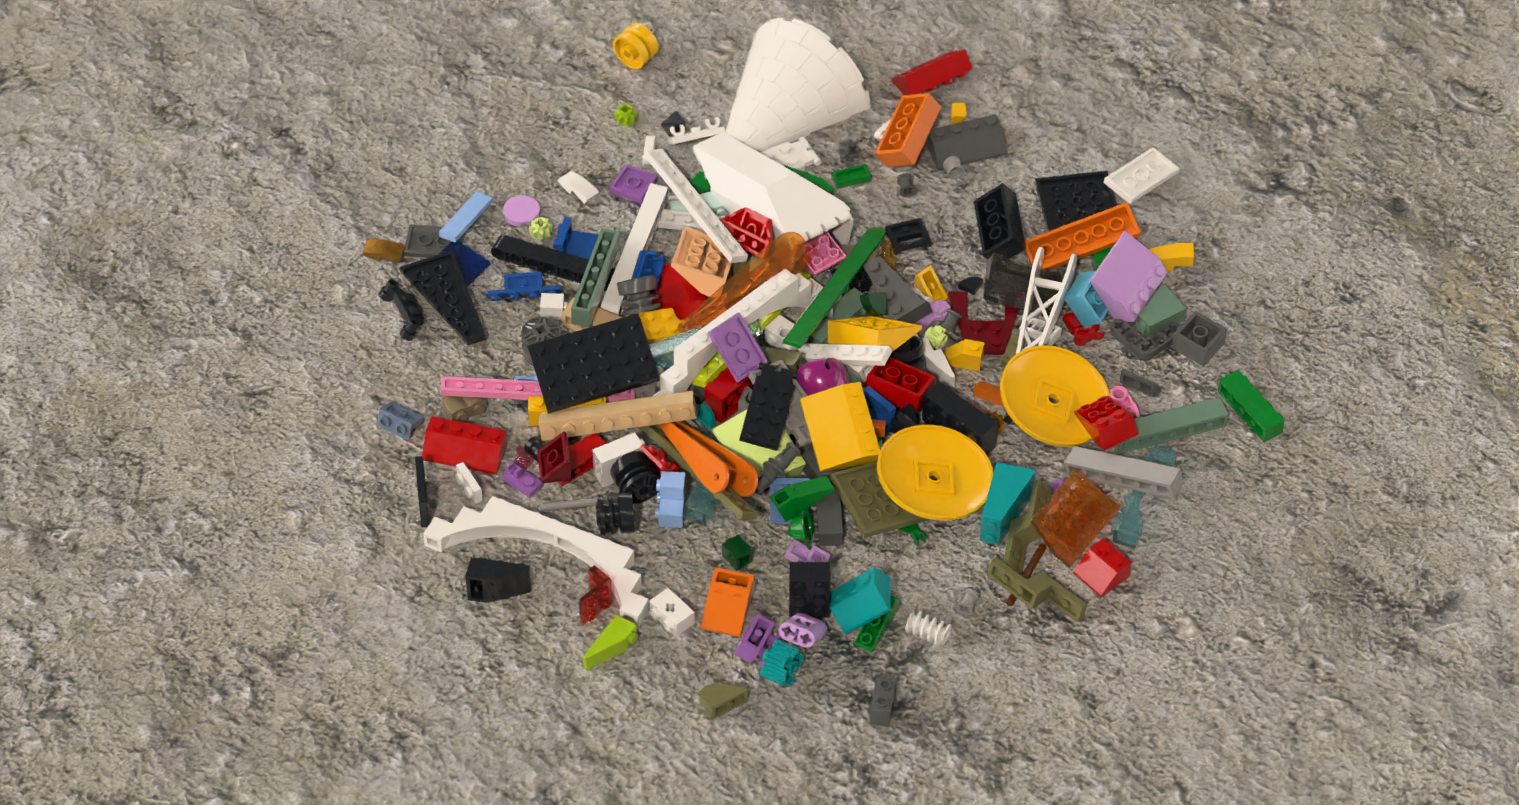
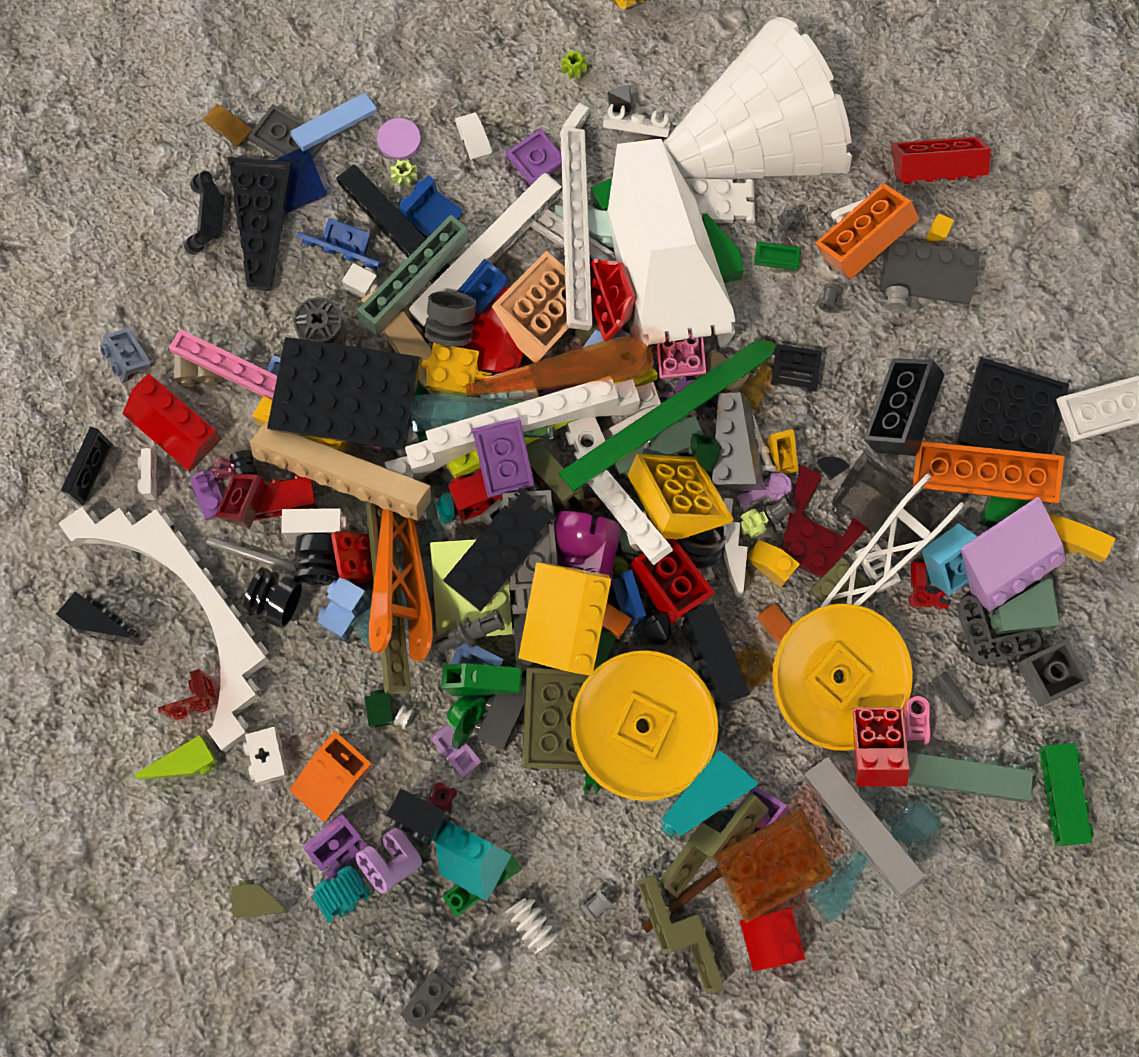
camera: 25 degrees right, 25 degrees up
none -> white bush [394,705,415,730]

